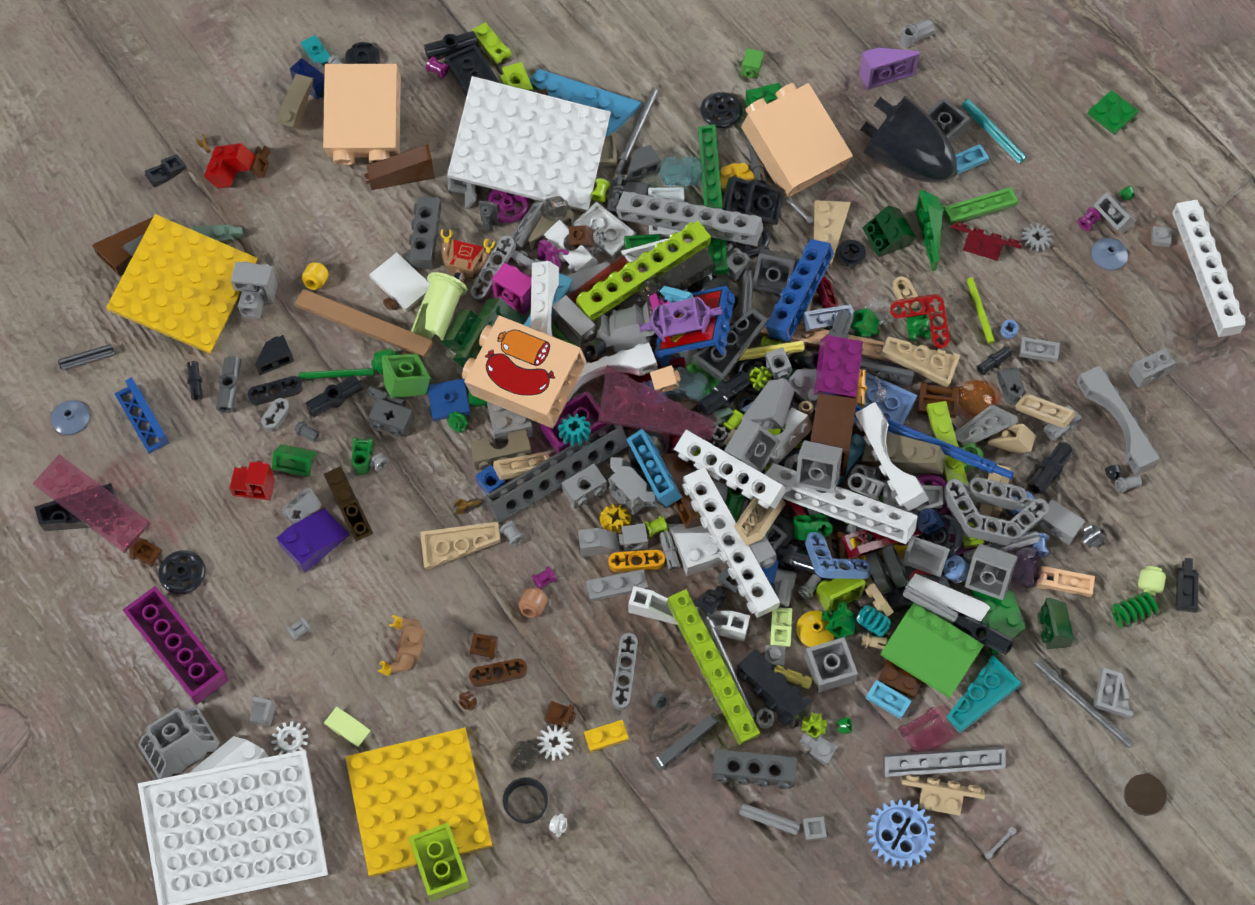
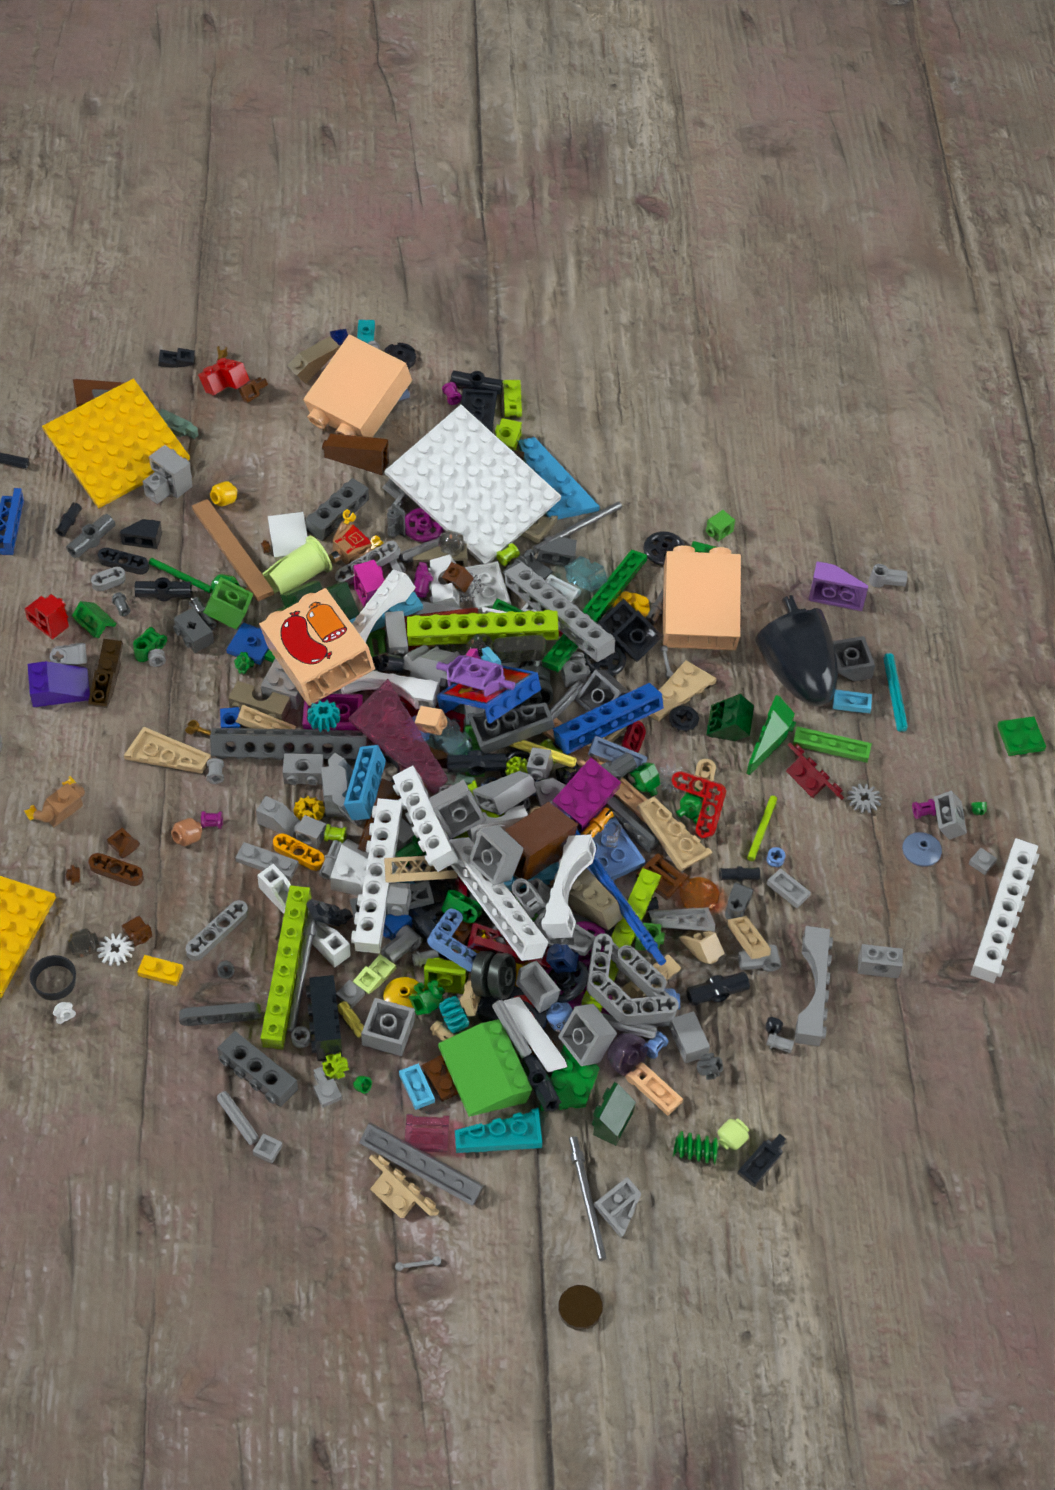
camera: 30 degrees right, 10 degrees down
light blue gear [866,799,935,869] -> none

